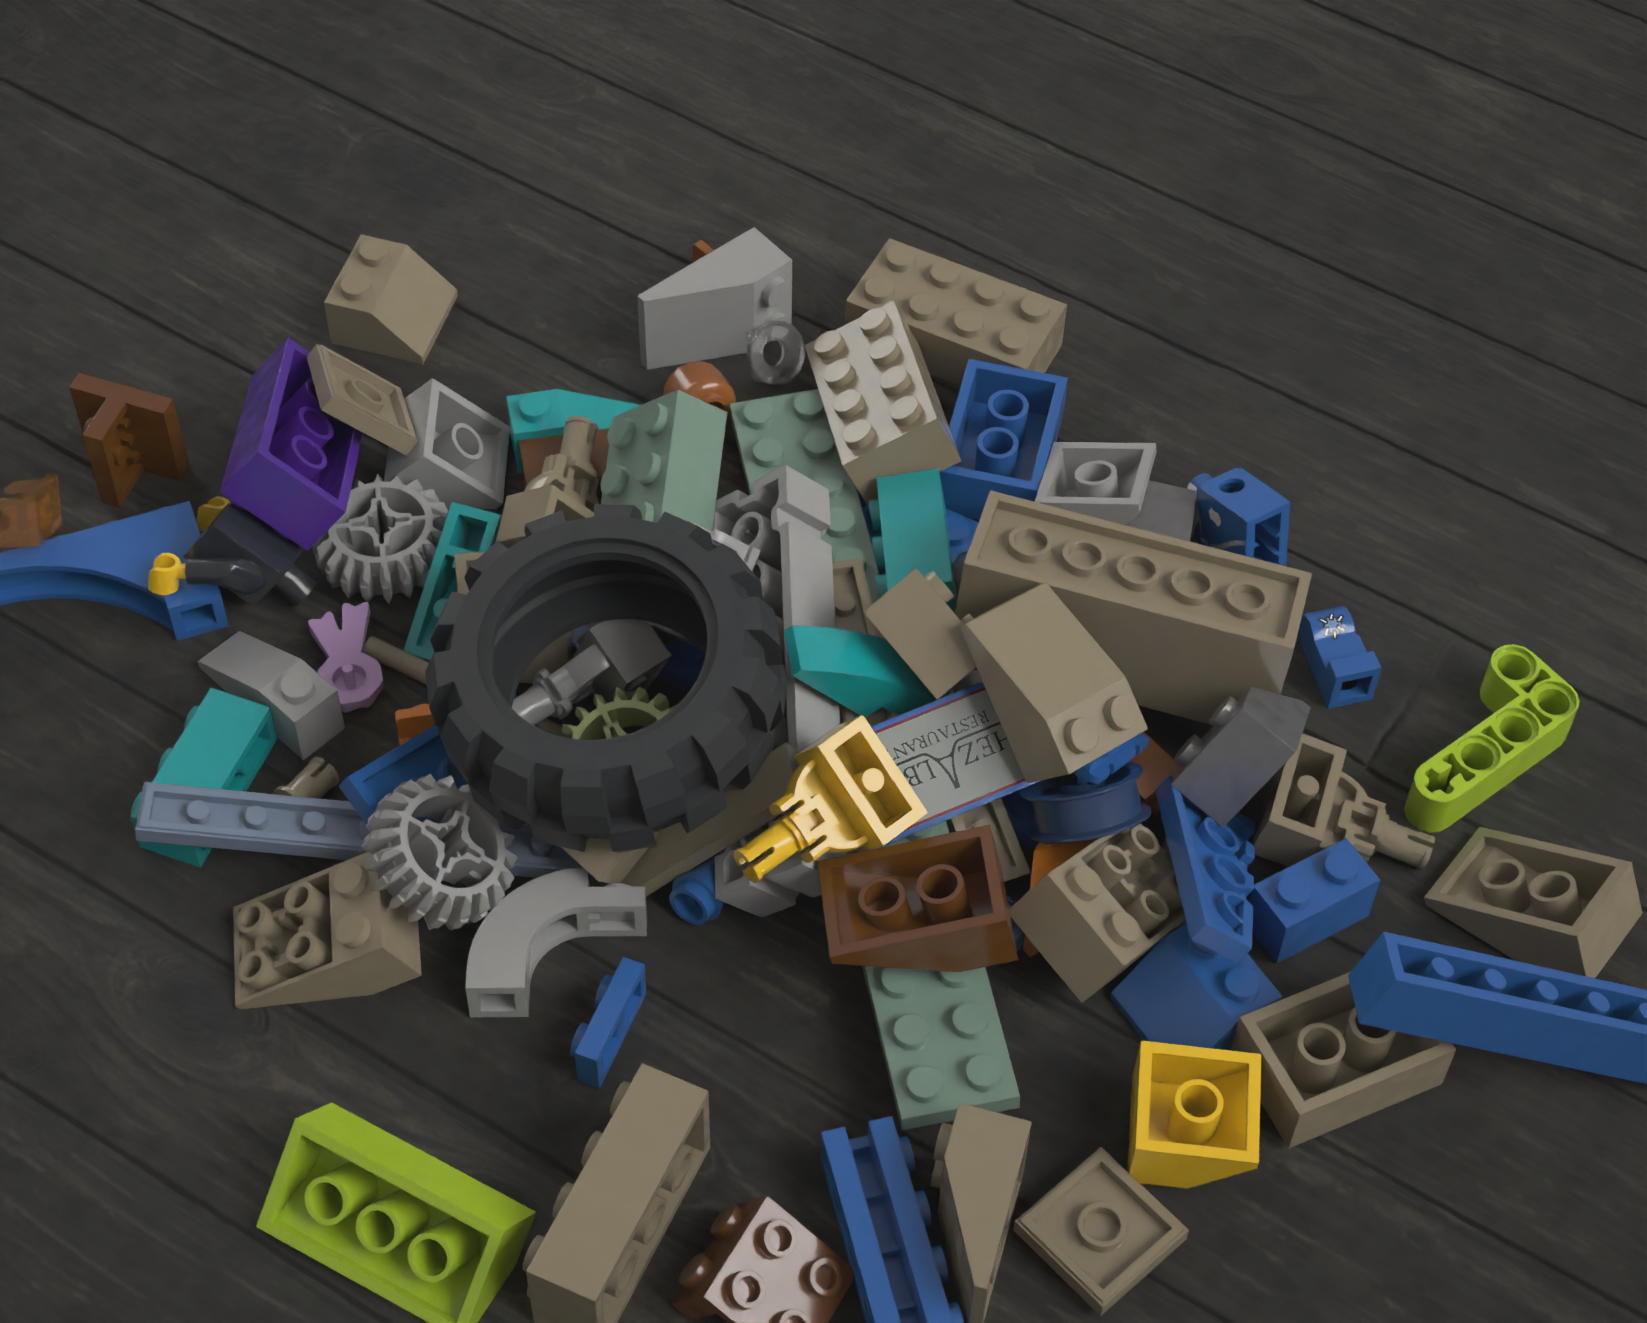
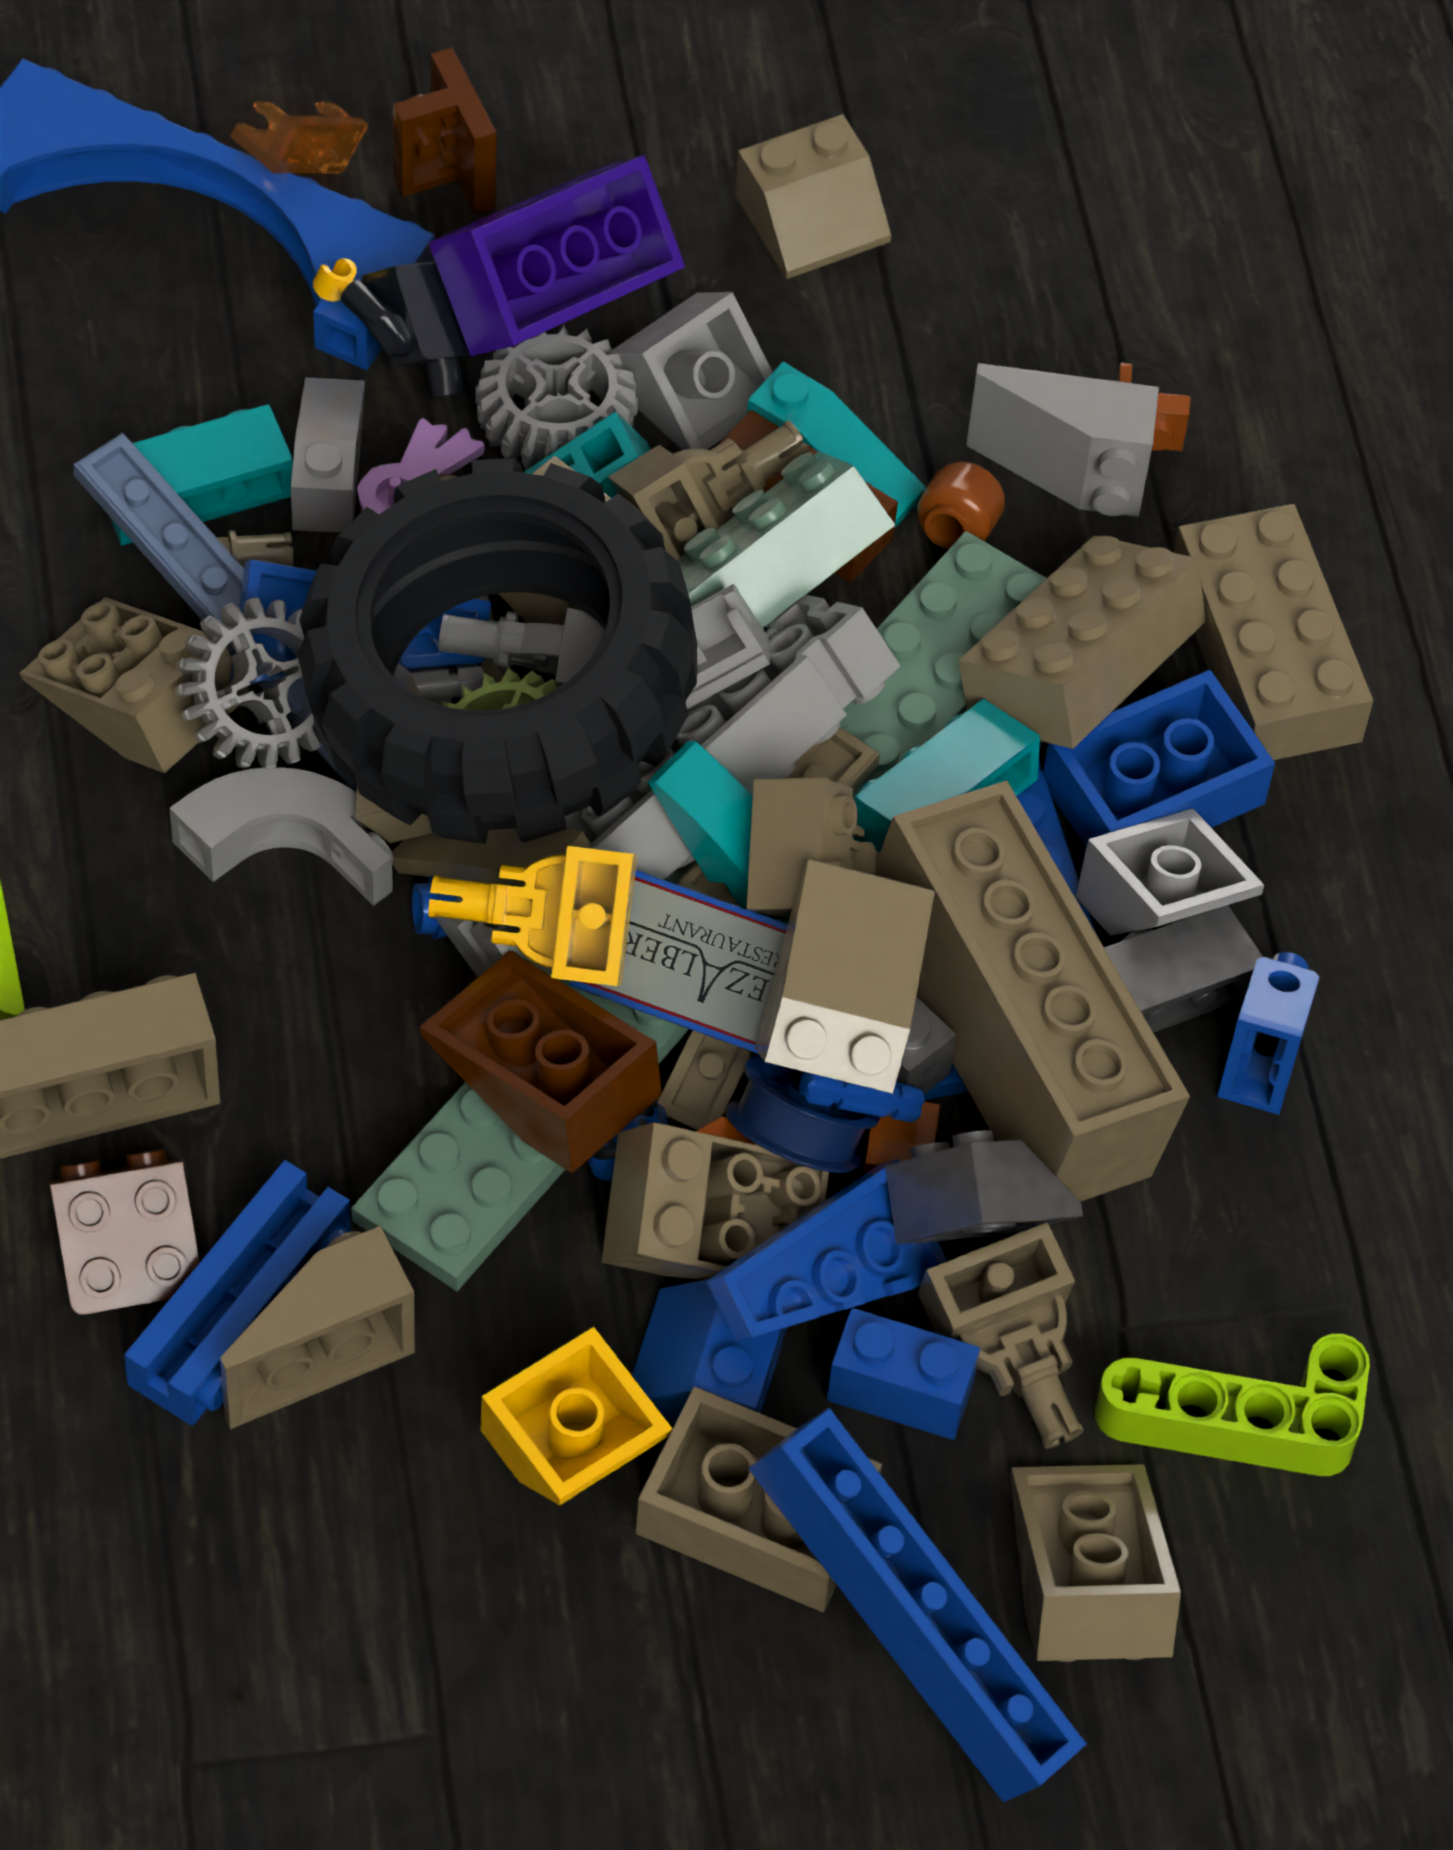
camera: 45 degrees right, 5 degrees up
dark tan plate [307,344,418,456] -> none
blue plate [570,957,647,1089] -> none
clear piece [745,321,805,385] -> none
dark tan plate [1013,1147,1189,1316] -> none
blue leg [1298,606,1382,709] -> none

